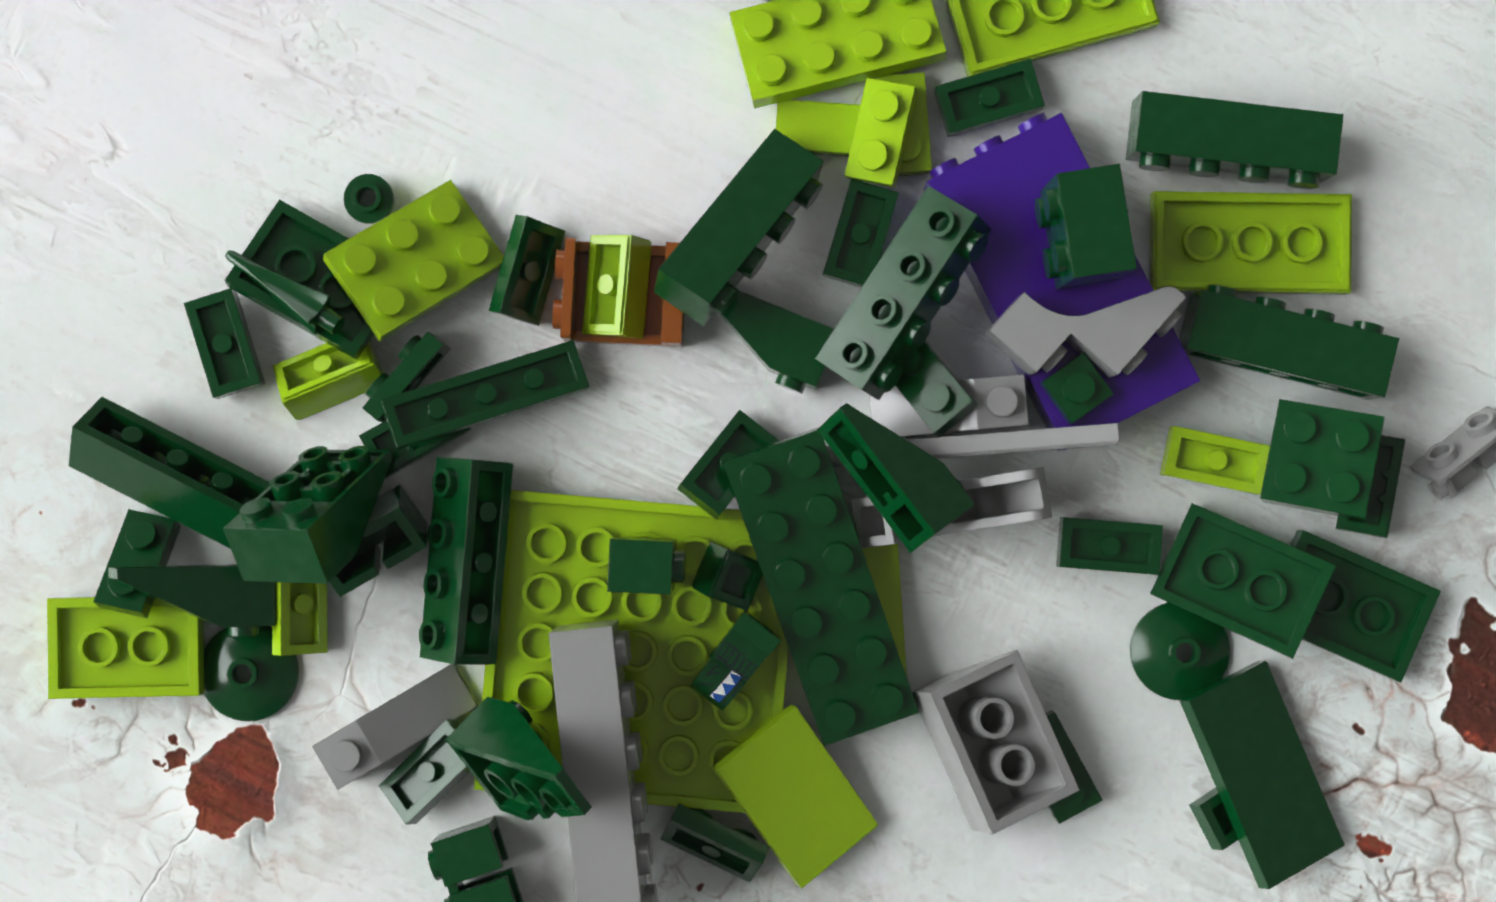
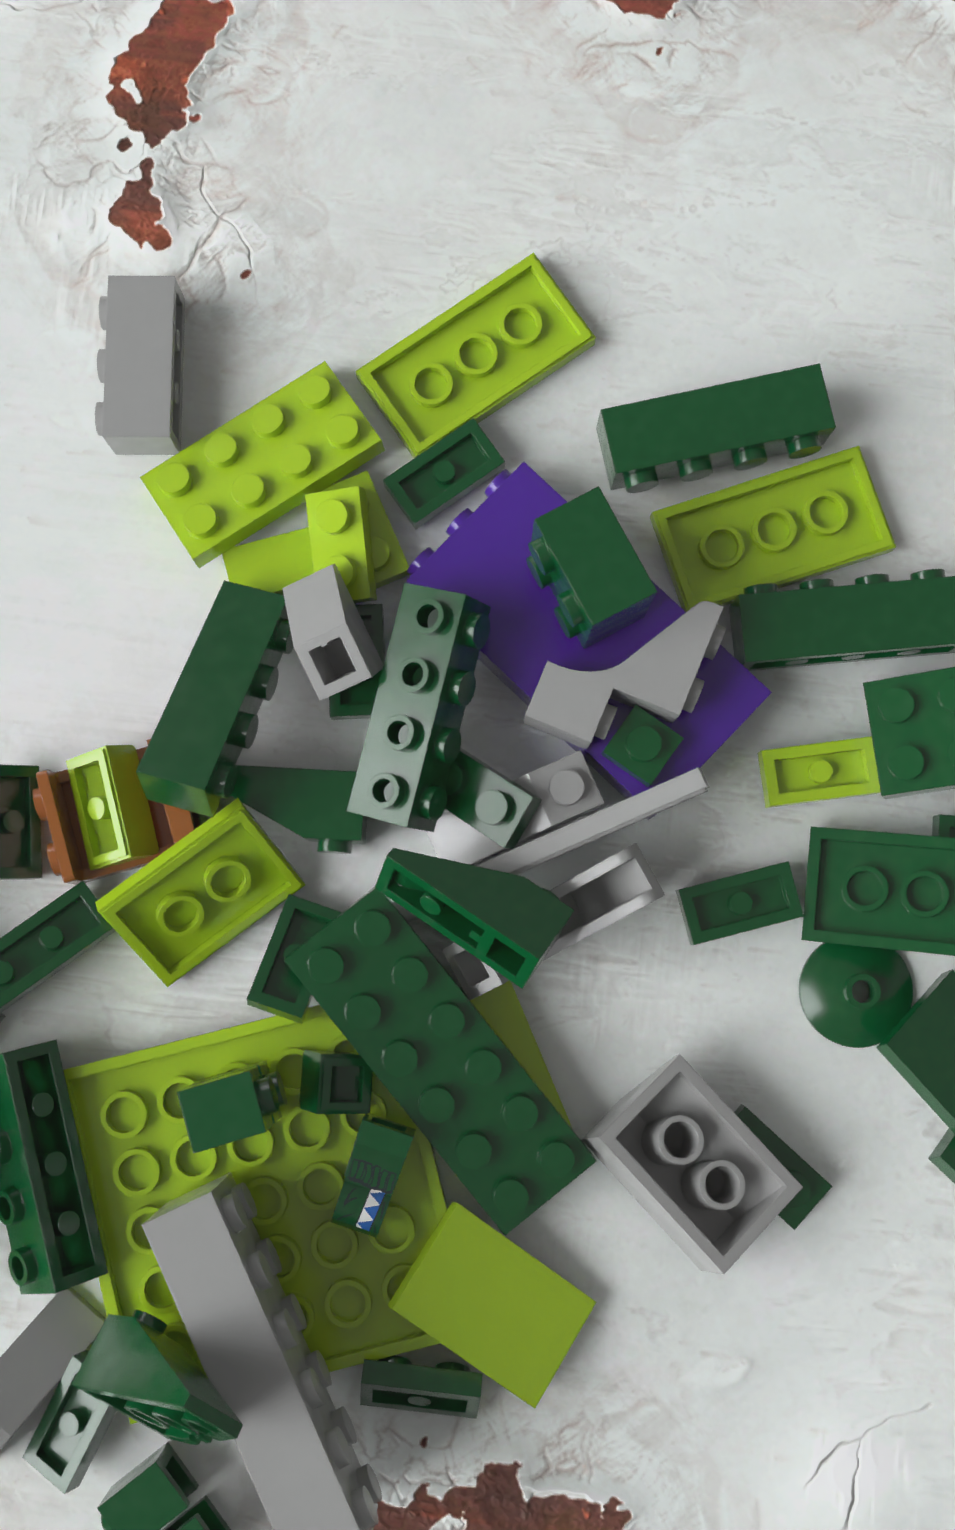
camera: 20 degrees left, 5 degrees down
none -> lime tile [95,798,306,987]
none -> light grey slope [282,563,384,701]

